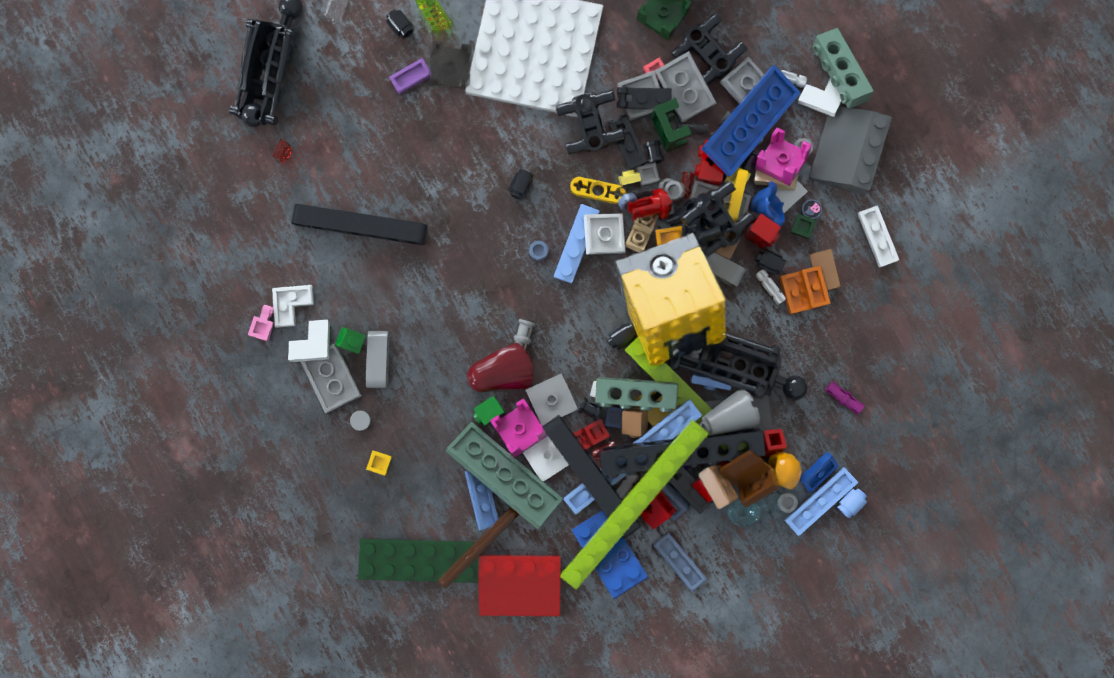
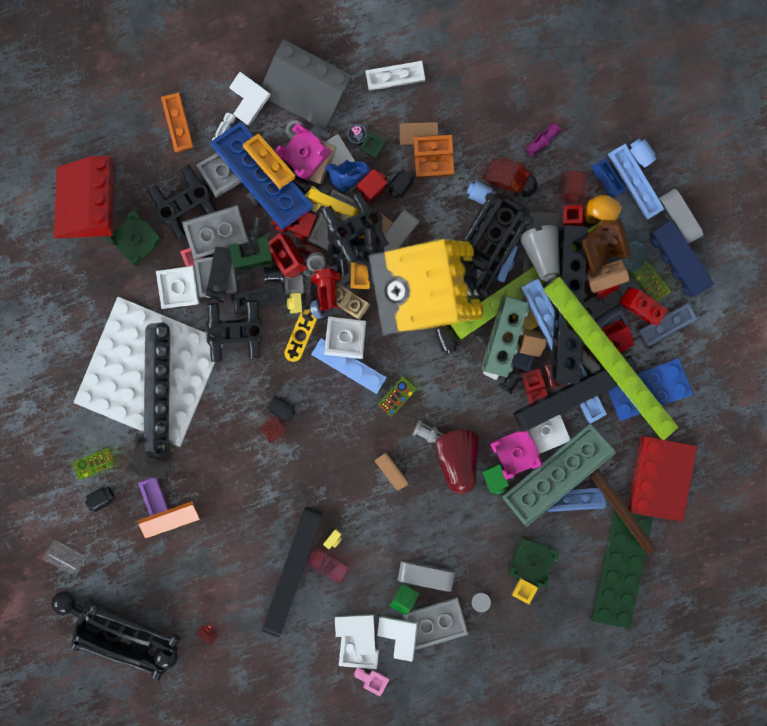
camera: 80 degrees left, 5 degrees up
light grey plate [526,373,578,426] -> none
sand blue tile [529,241,549,261] -> none
white axle [756,269,786,305] -> none
light grey tile [777,493,798,513] -> none
sand green brick [813,28,874,109] -> none
none -> tile [138,501,200,539]
none -> black beam [144,322,170,457]
none -> white plate [156,266,200,309]
none -> orange tile [161,92,194,153]
none -> light orange plate [243,133,295,189]
none -> clear red plate [260,416,287,443]
none -> red brick [269,233,307,278]
none -> clear pink slope [306,548,351,585]
none -> light yellow plate [323,528,342,549]
none -> white tile [335,614,375,655]
none -> medium nougat slope [375,452,409,490]
none -> tile [377,376,417,417]
none -> light blue brick [466,181,496,205]
none -> clear red brick [483,157,531,194]
none -> dark green panel [508,536,560,589]
none -> clear red brick [560,170,587,203]
none -> red brick [619,287,668,326]
none -> clear neon green tile [632,261,671,302]
none -> dark blue brick [649,220,714,298]
none -> light grey beam [658,189,703,244]

